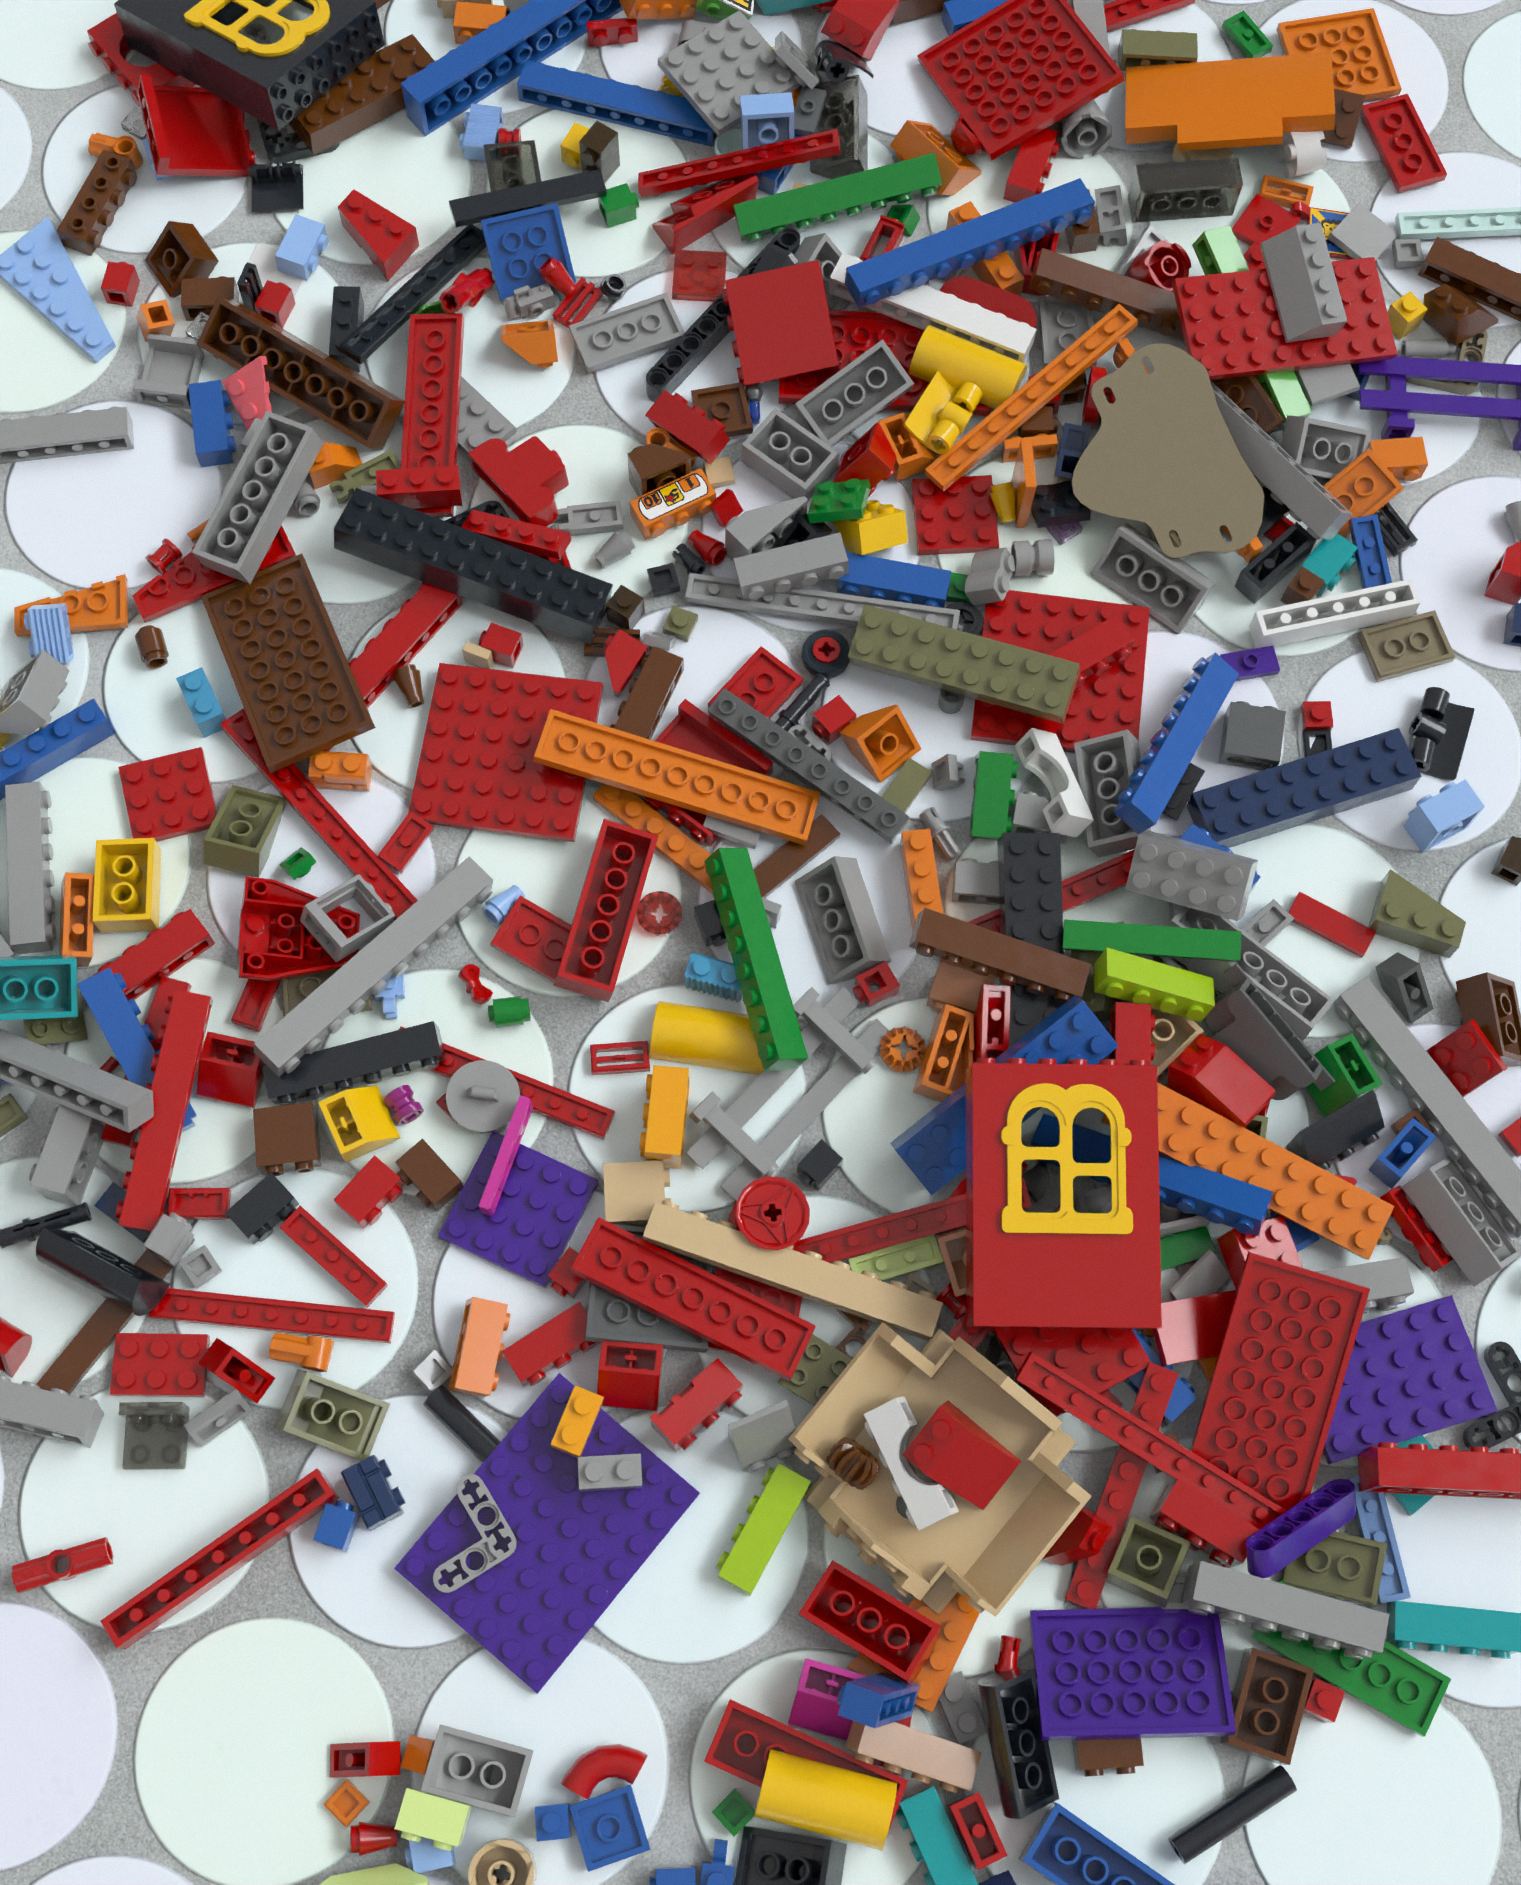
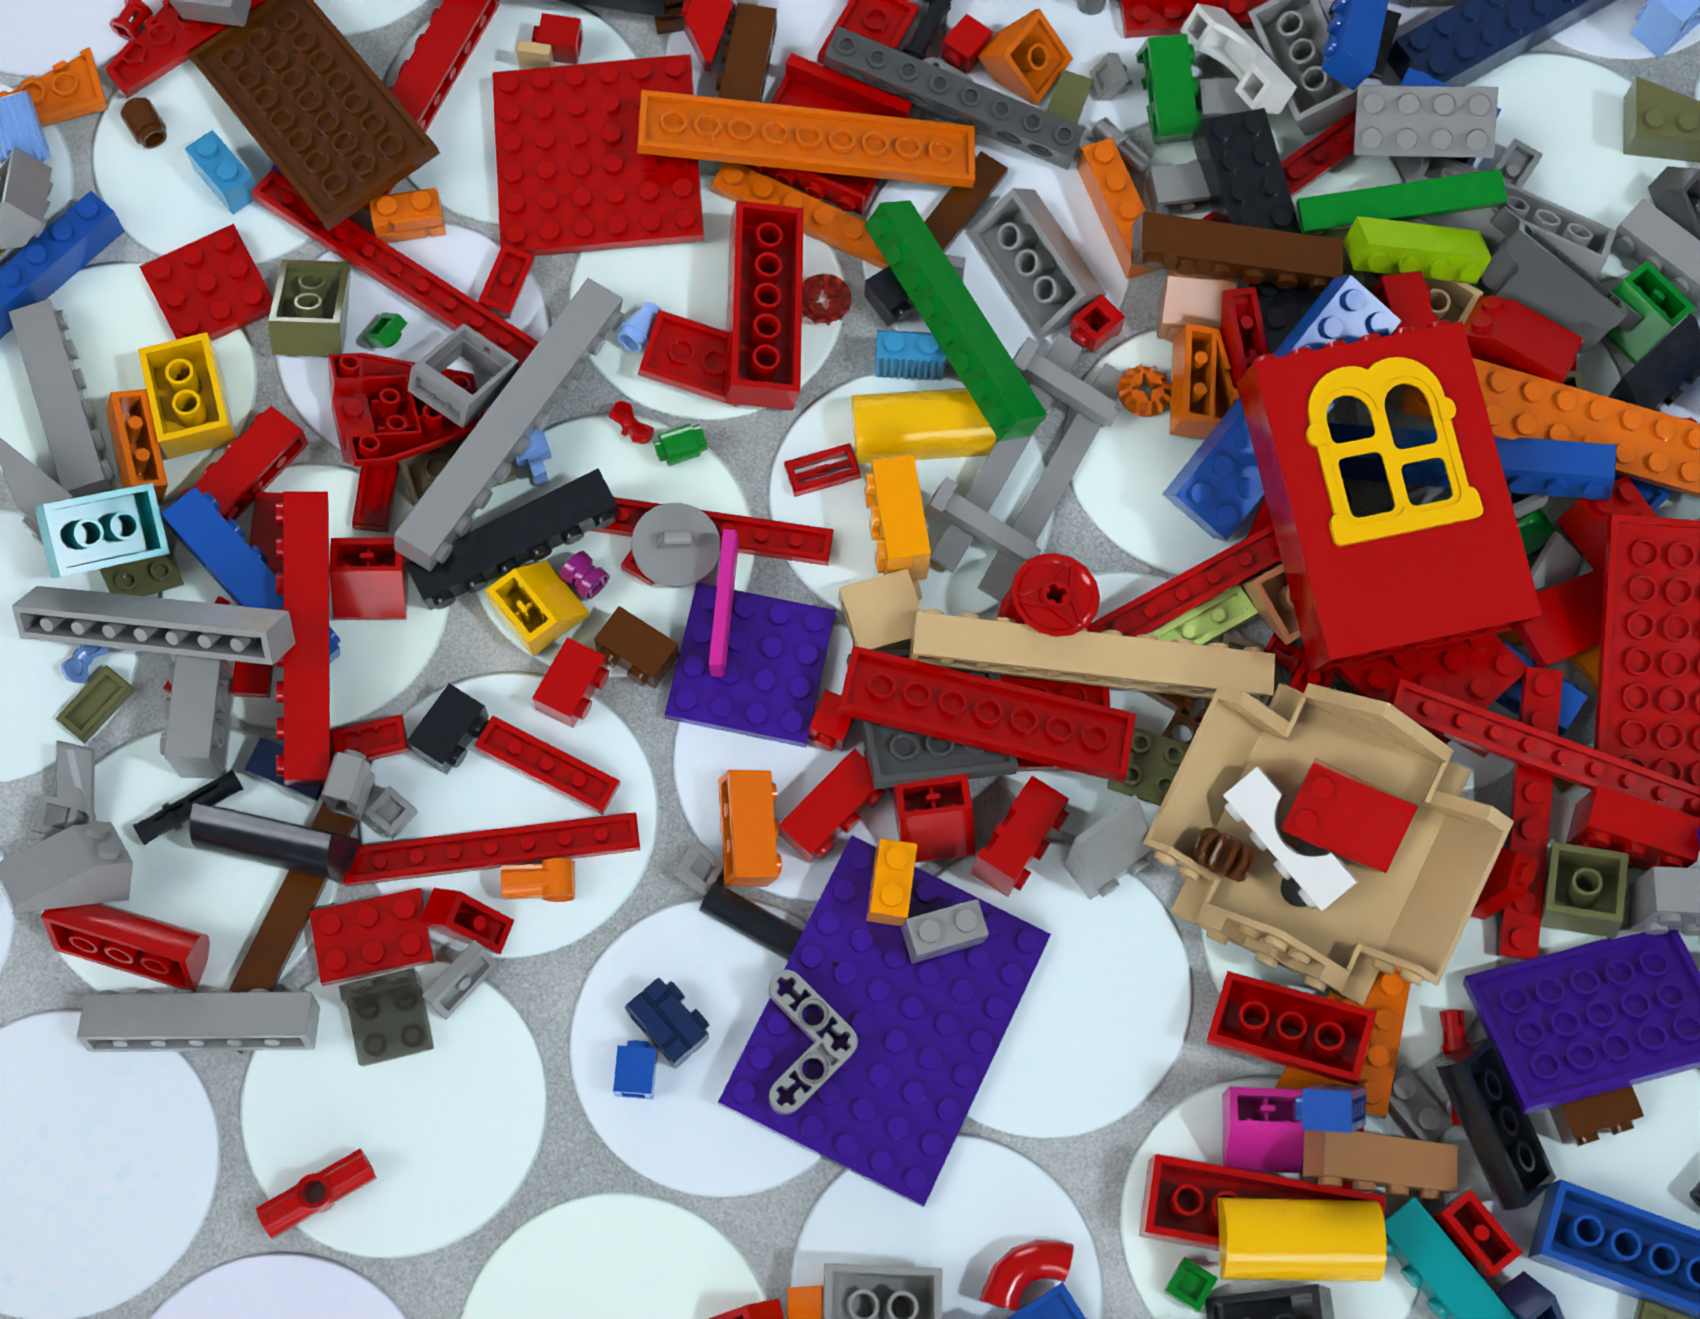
camera: 15 degrees left, 0 degrees up
red brick [100,1468,339,1650] -> none
reddish brown piece [253,1102,322,1176] -> none
olive slope [274,1369,390,1460] -> none
reddish brown cone [394,664,424,708] -> none
light grey tile [703,815,761,849] -> none
lime brick [716,1463,811,1596] -> none
black brick [797,1139,843,1191] -> none
red tile [1288,891,1377,958] -> none

